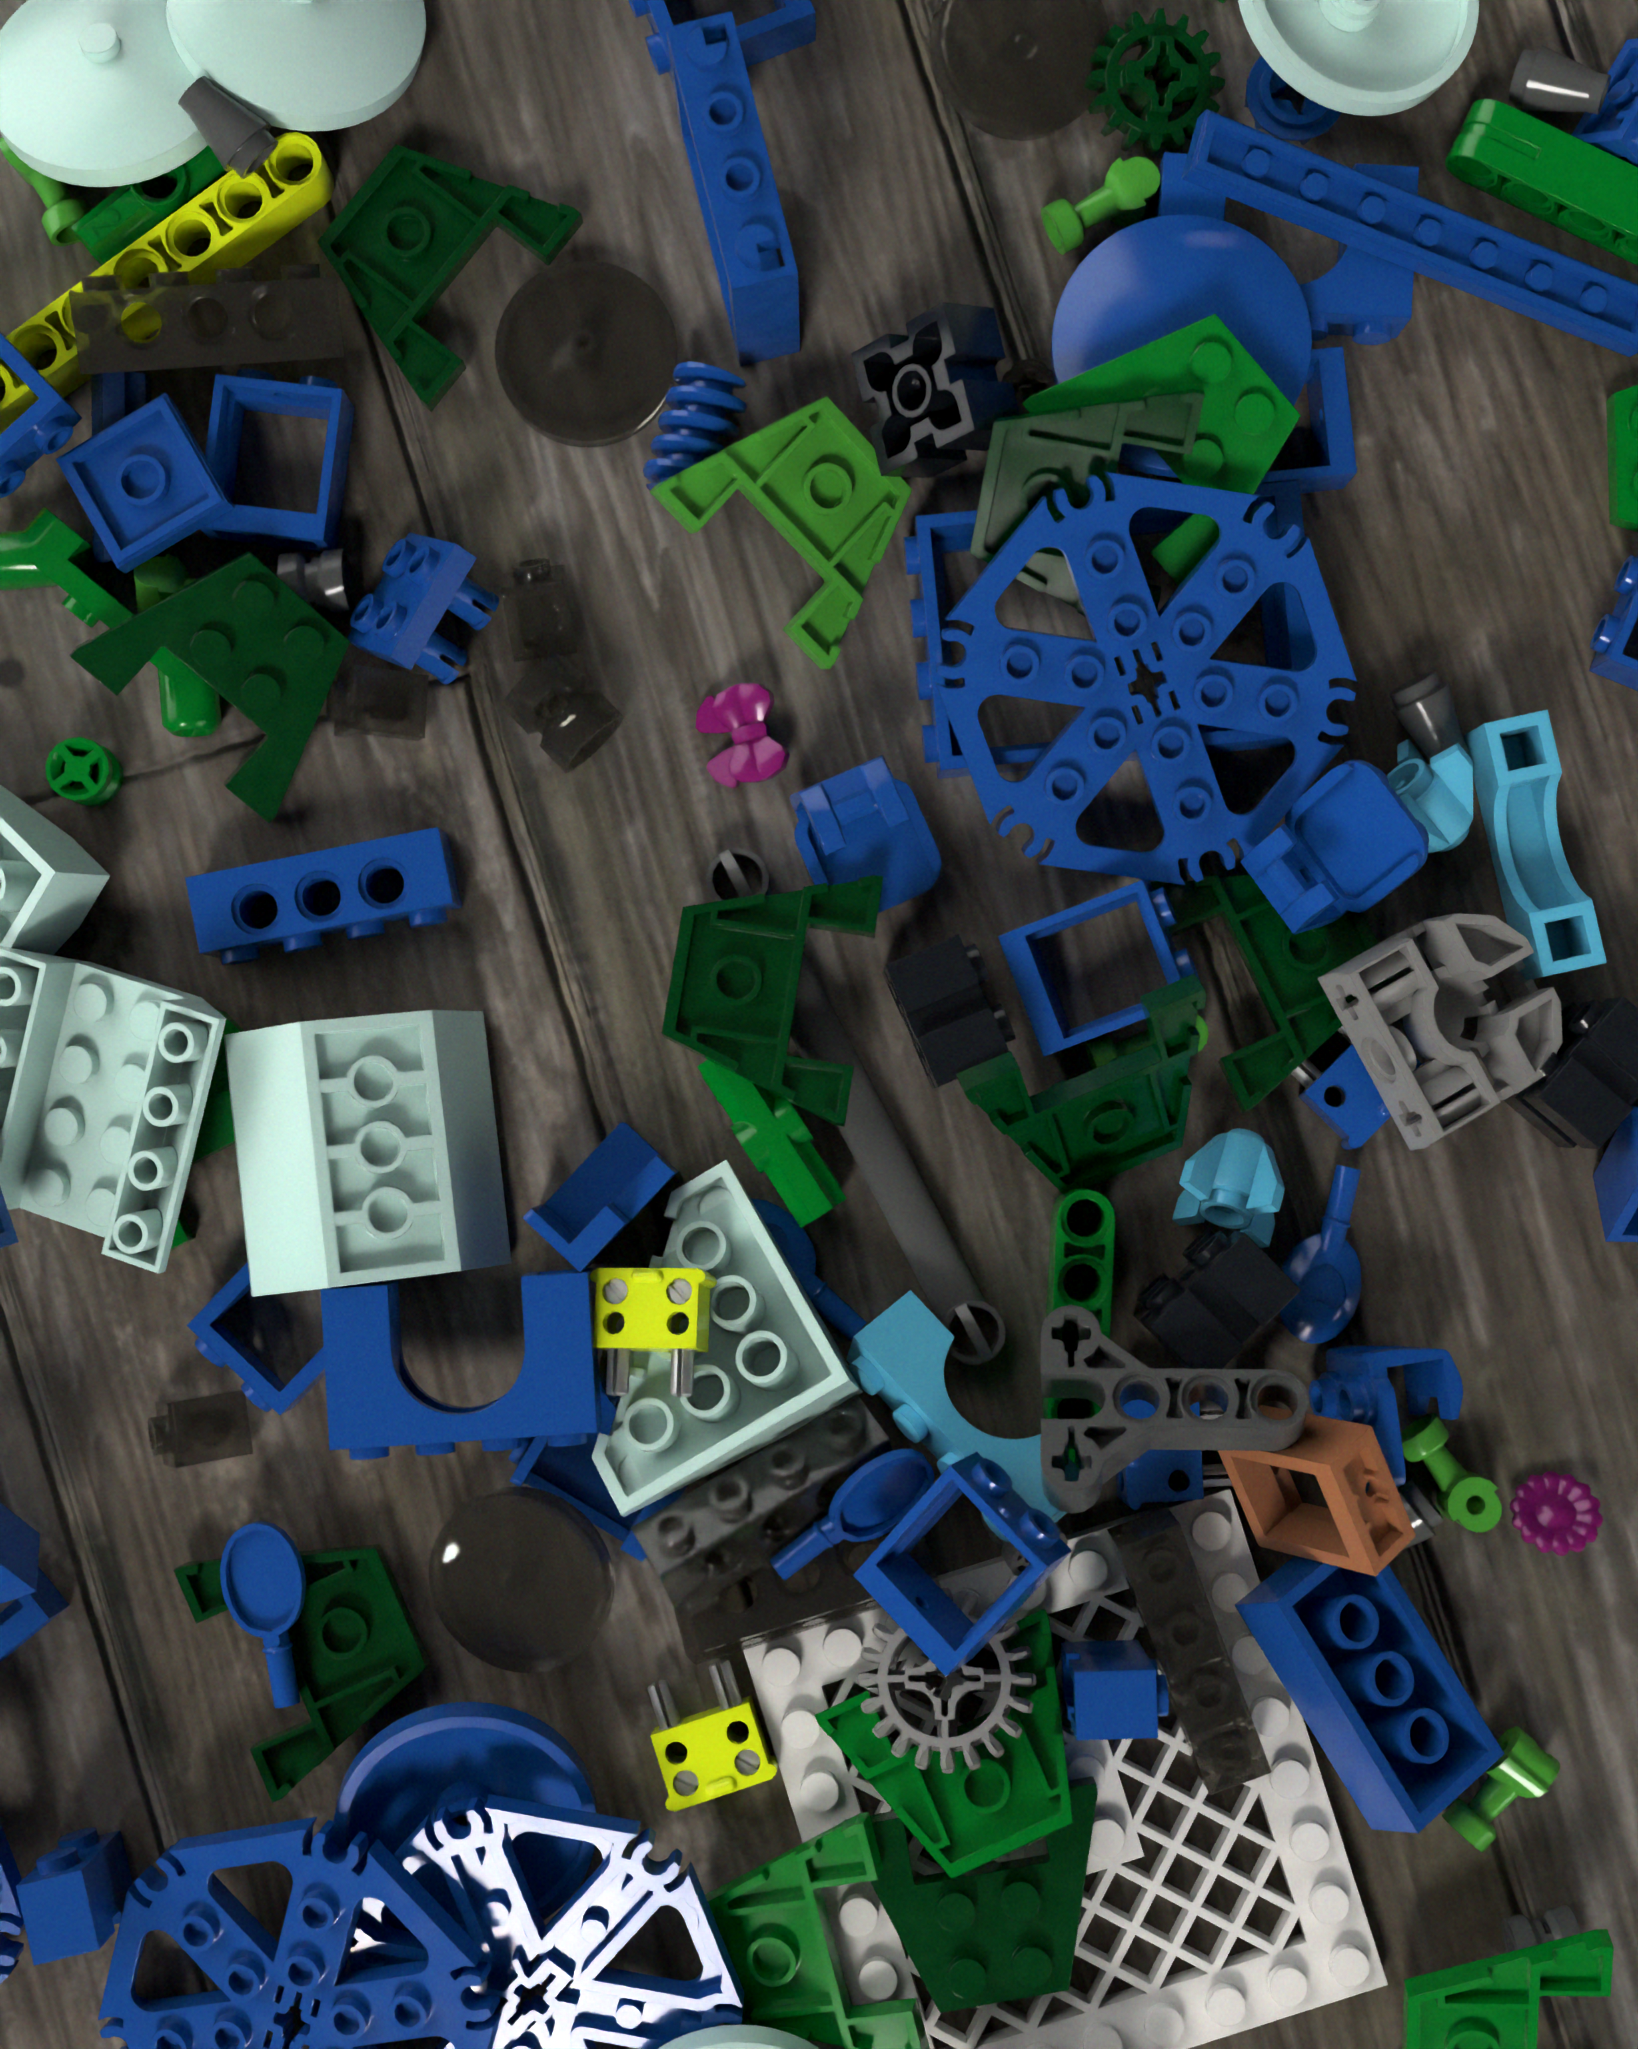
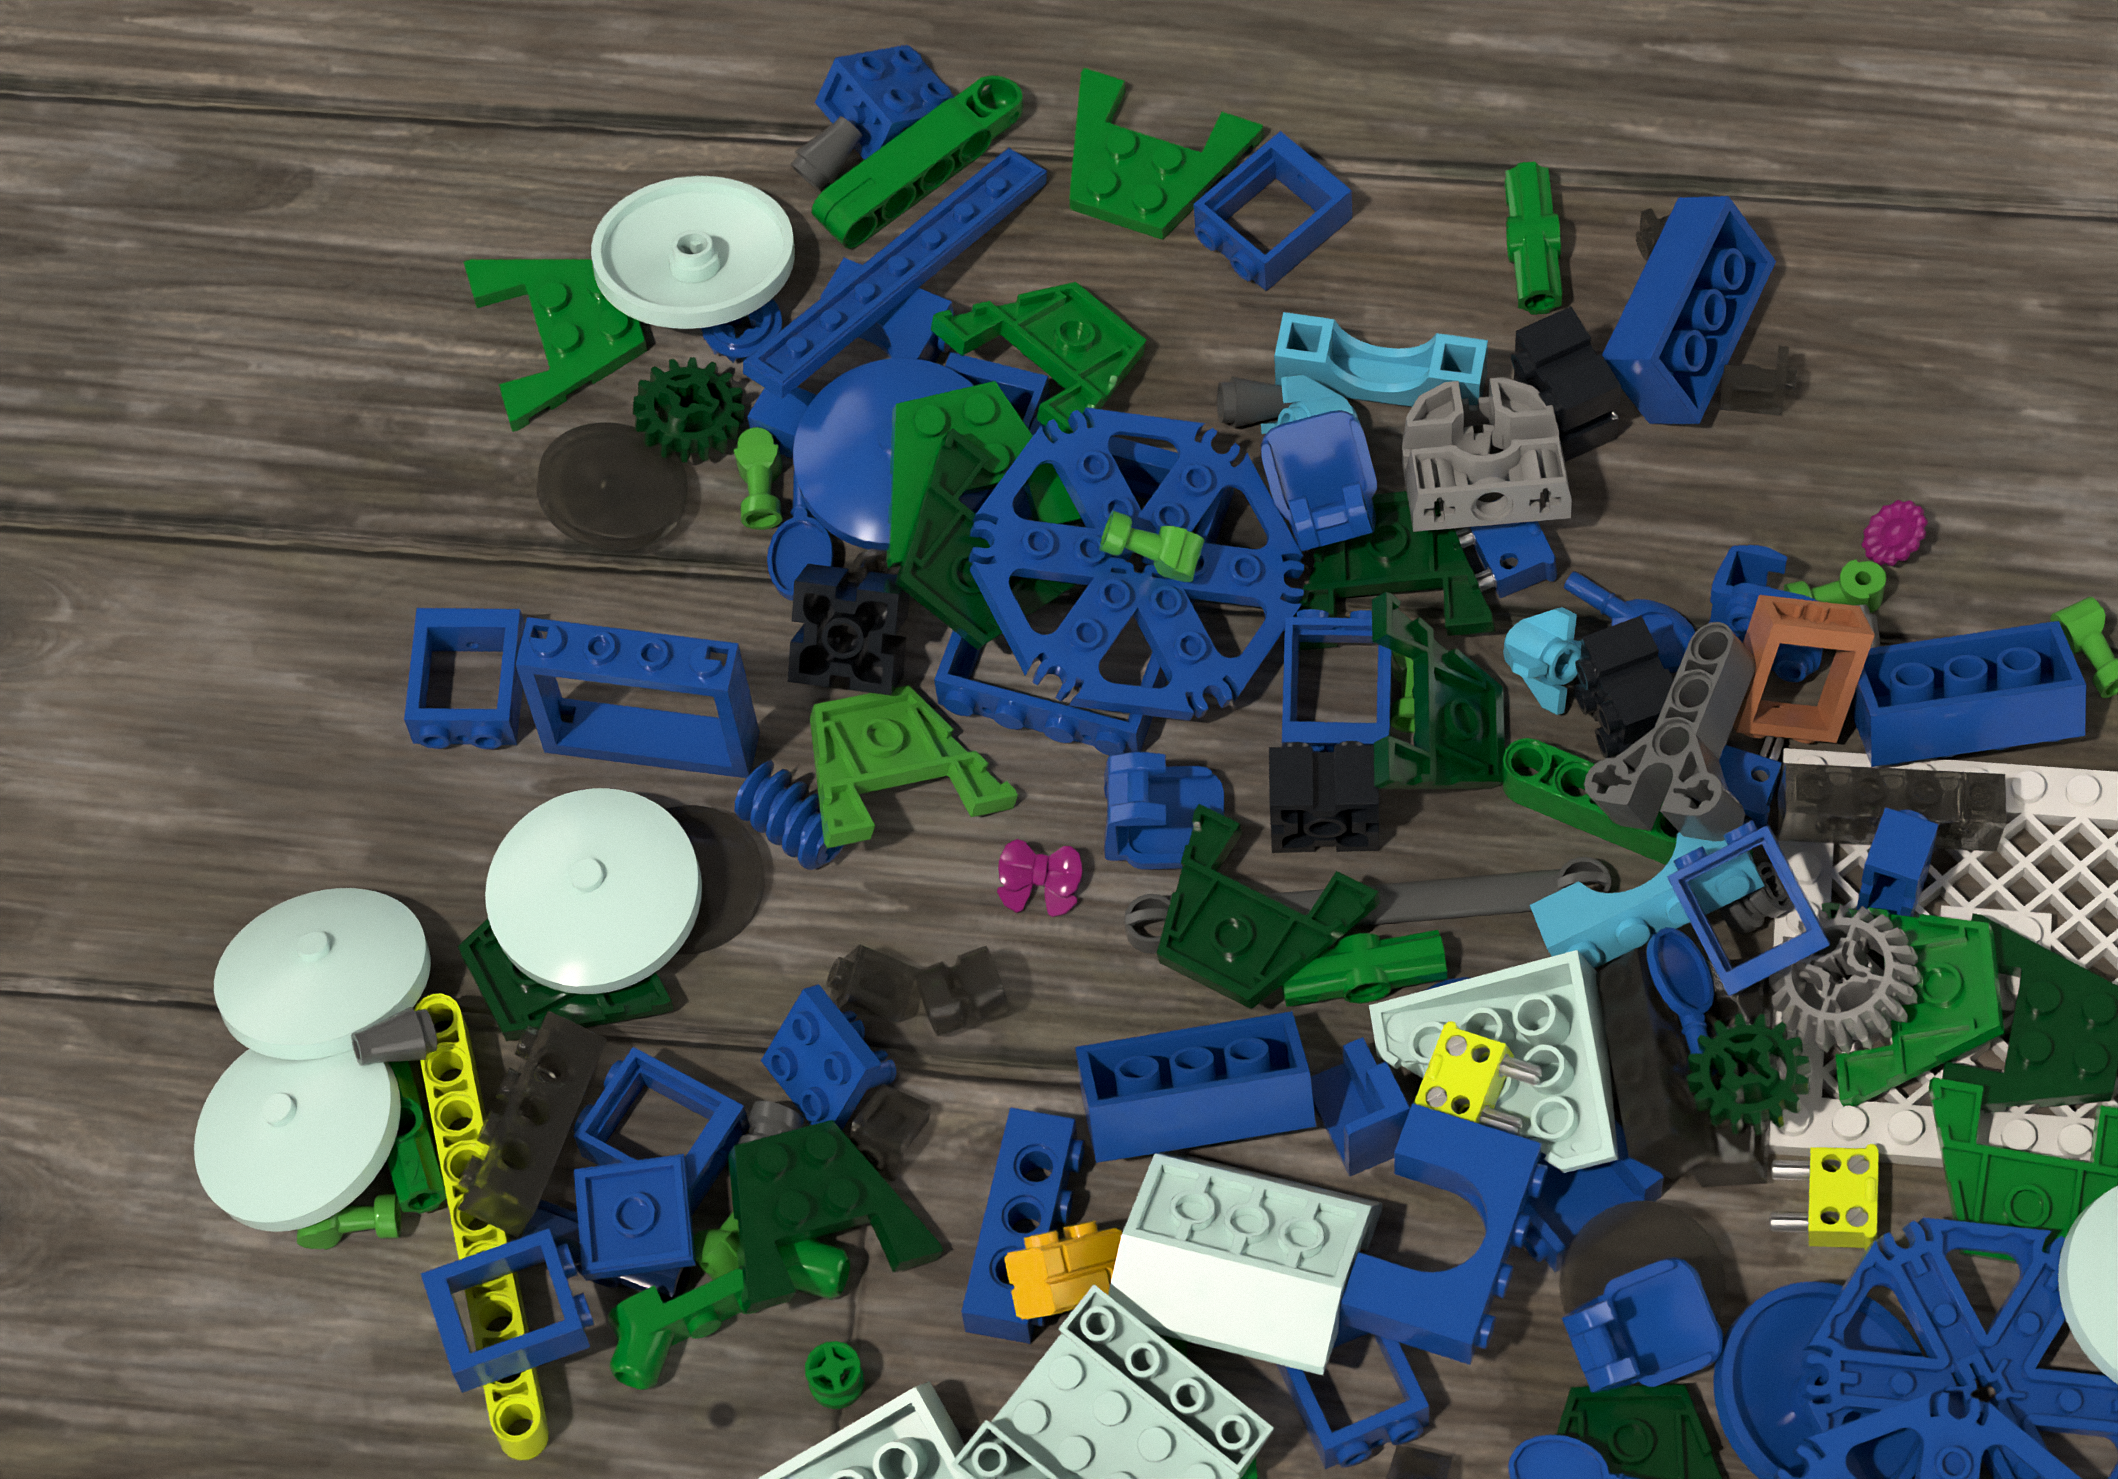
camera: 60 degrees left, 25 degrees down
none -> light aqua dish [485,788,702,994]
none -> blue piece [767,470,834,601]
none -> green wing [931,282,1147,434]
none -> yellow brick [1004,1221,1122,1320]
none -> blue brick [1075,1011,1316,1163]
none -> bright green leg [1099,511,1204,582]
none -> blue piece [1562,1257,1723,1393]
none -> dark green gear [1687,1013,1811,1135]

